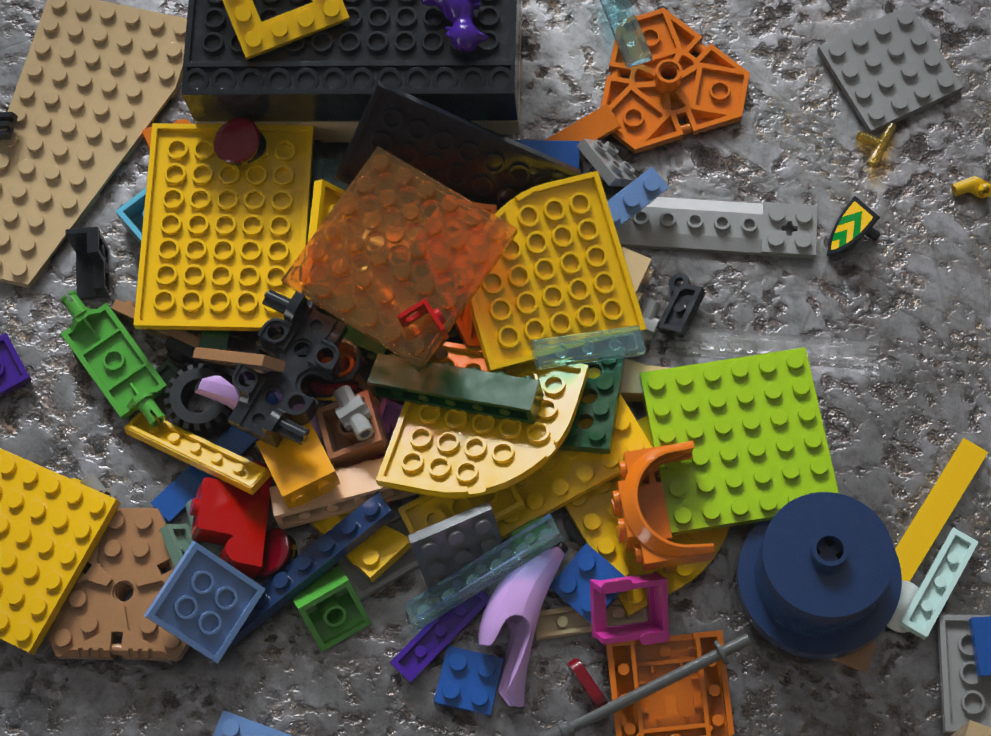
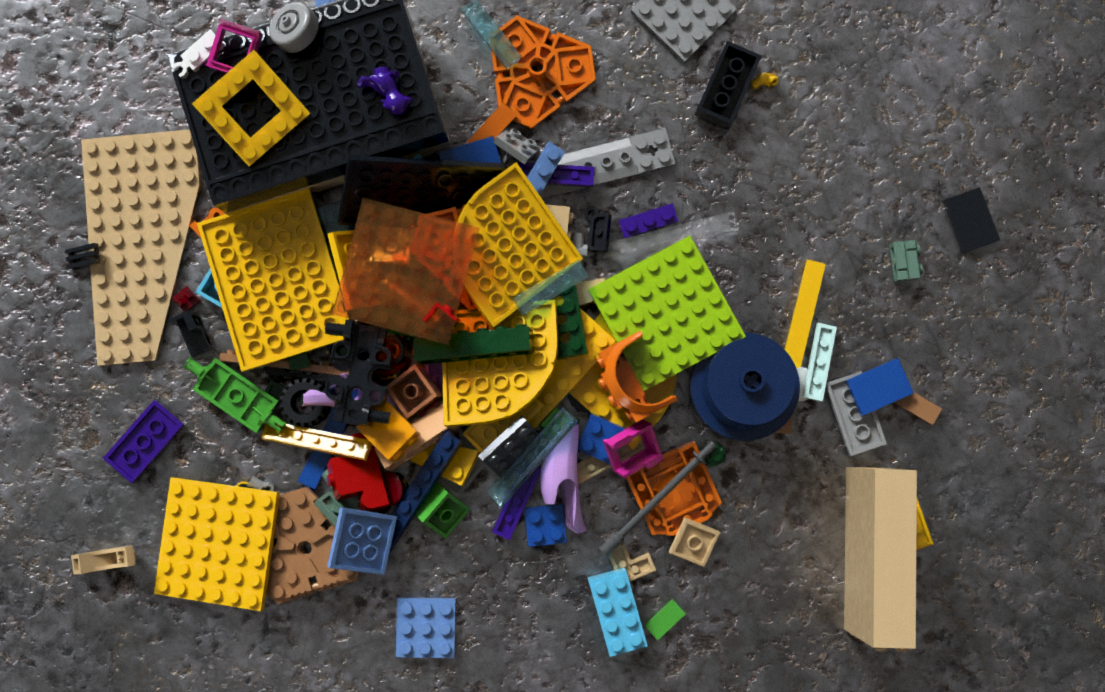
camera: 30 degrees left, 15 degrees up
medium nougat tile [193,347,286,372] -> none
dark red piece [213,117,266,166] -> none
light grey axle [334,385,374,440] -> none
dark red tile [566,658,608,709] -> none
shield [827,196,880,257] -> none
clear yellow piece [856,122,897,168] -> none
none -> dark red tile [172,286,201,312]
none -> dark purple plate [518,162,595,187]
none -> dark purple plate [618,203,678,239]
none -> black brick [694,41,762,130]
none -> dark green brick [701,443,726,468]

